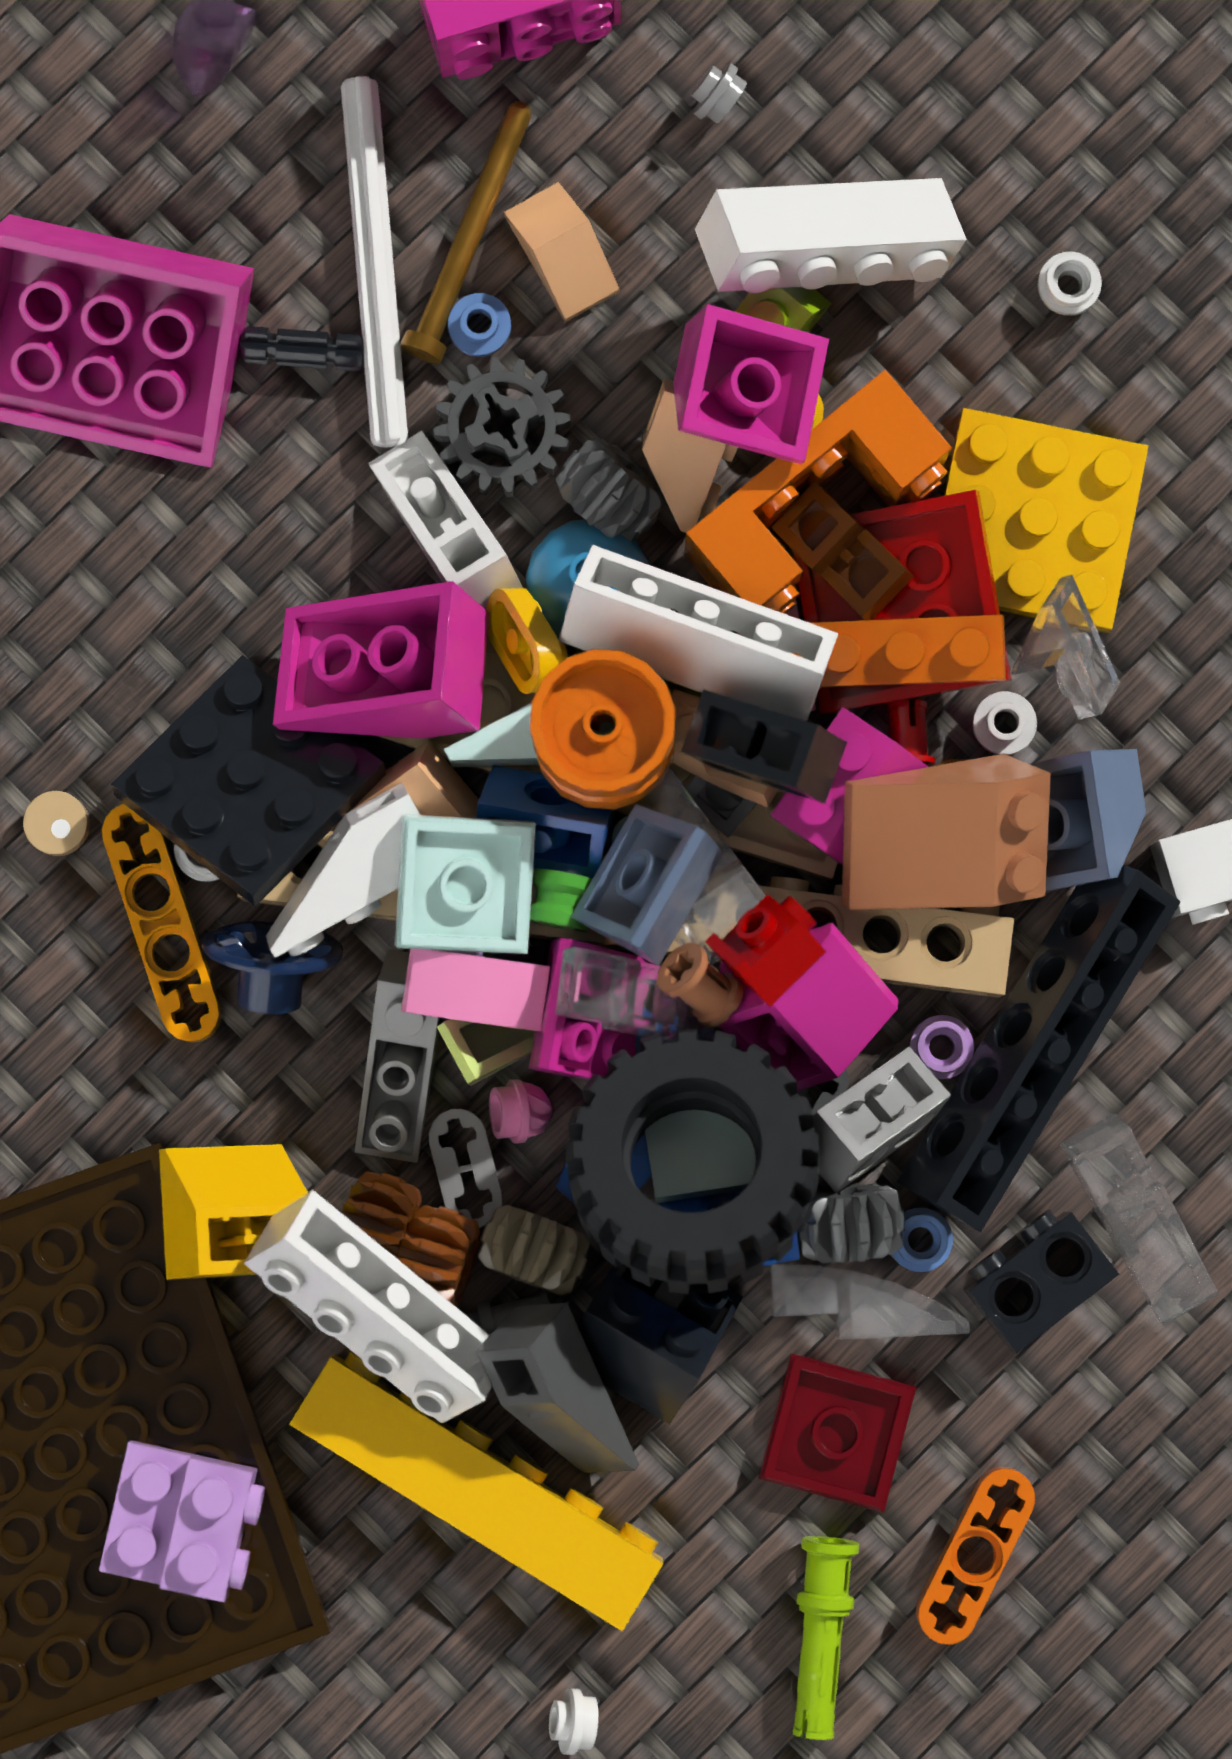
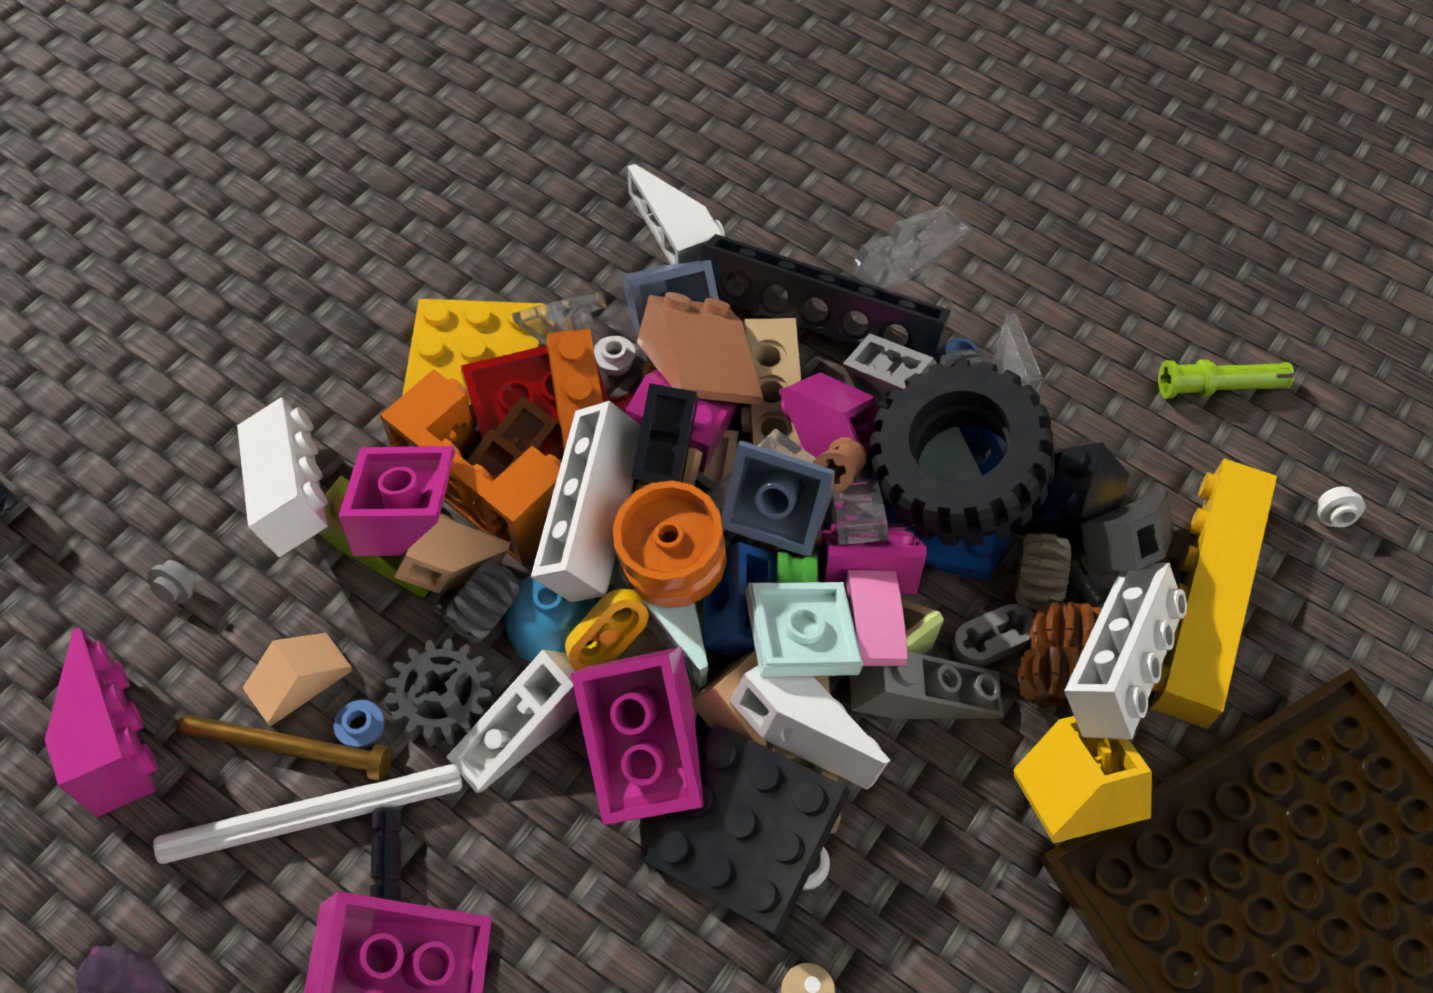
camera: 100 degrees left, 25 degrees down
lavender plate [99,1440,265,1602] -> none
light orange beam [102,804,222,1043] -> none
dark blue wheel [202,921,343,1014] -> none
bright pink plate [489,1079,553,1144] -> none
red brick [704,894,826,1007] -> none
dark red tile [758,1353,916,1513] -> none
lavender plate [909,1015,974,1079] -> none
orange beam [916,1467,1035,1644] -> none
black brick [963,1209,1119,1353] -> none
white plate [1038,252,1102,316] -> none

